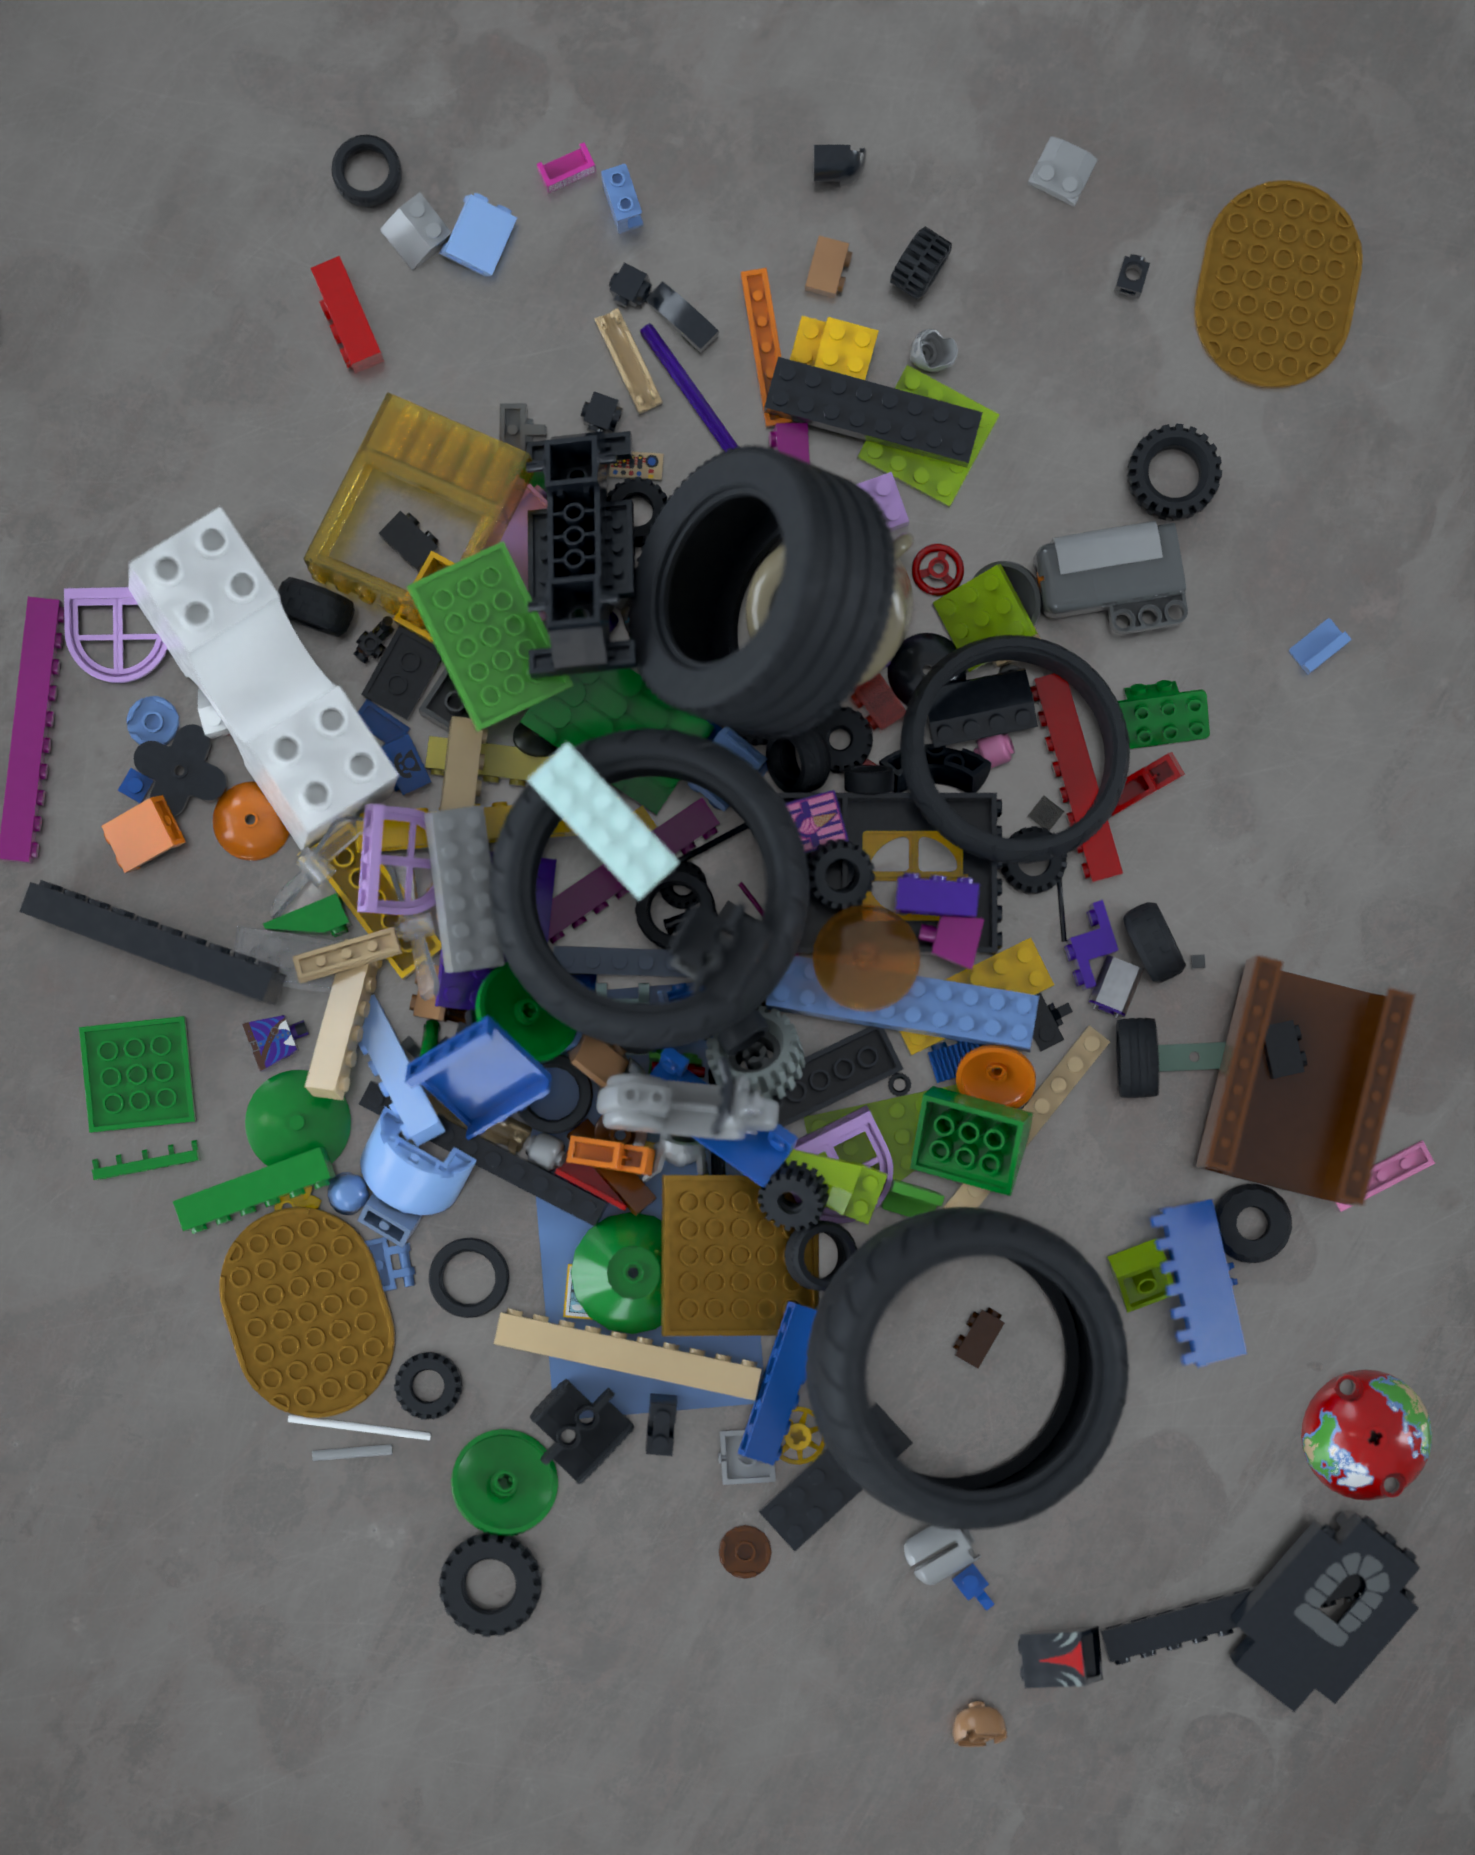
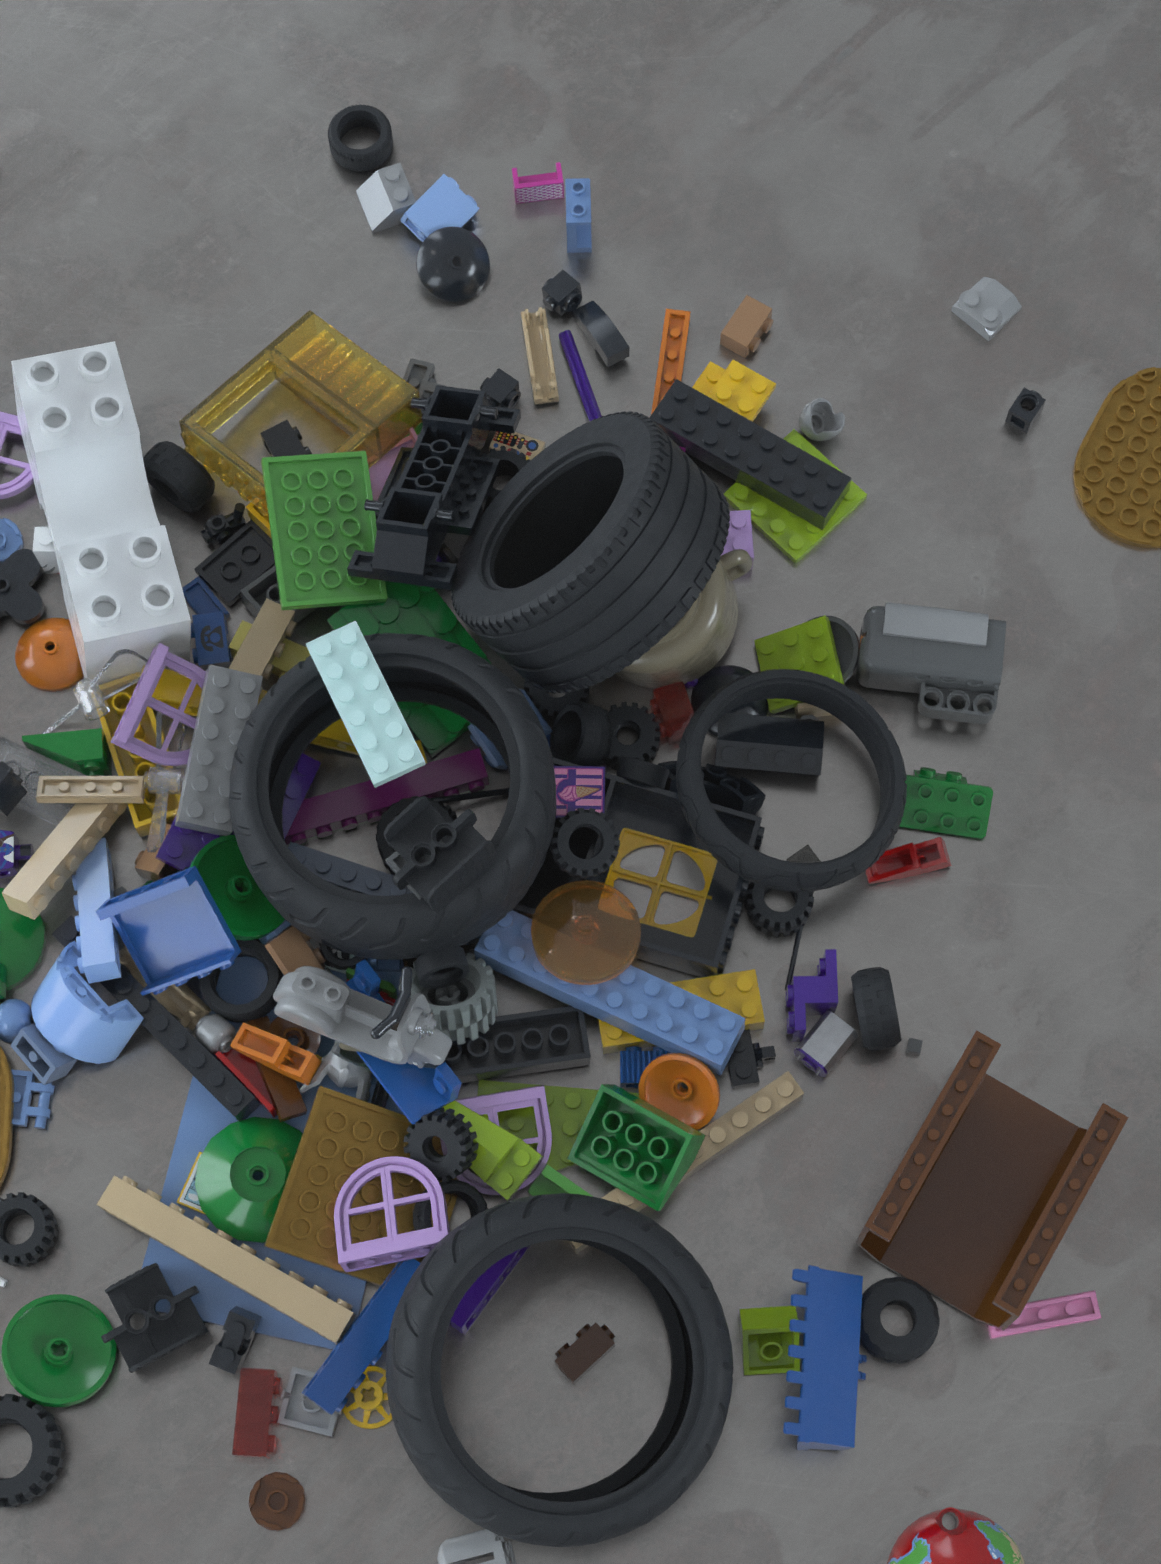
camera: 20 degrees right, 15 degrees down
red brick [311,256,384,373] -> none
black tyre [429,1238,509,1318] -> none
black brick [759,1403,913,1551] -> none
black brick [813,145,866,187] -> none
black axle [888,1073,911,1096] -> none
black tyre [890,226,952,299] -> none
dark purple brick [894,873,979,918] -> none
red piece [912,544,964,596] -> none
magenta torso [918,916,984,970] -> none
bright pink head [974,733,1015,769] -> none
red brick [1030,673,1123,884] -> none
black tyre [1116,1018,1159,1098] -> none
black tyre [1127,423,1222,521] -> none
sand green tile [1158,1042,1226,1072] -> none
black brick [1263,1020,1308,1079] -> none
medium blue panel [1289,618,1352,675] -> none
none -> clear red brick [232,1368,282,1459]
none -> lavender window [334,1156,450,1273]
none -> black dish [416,227,490,302]

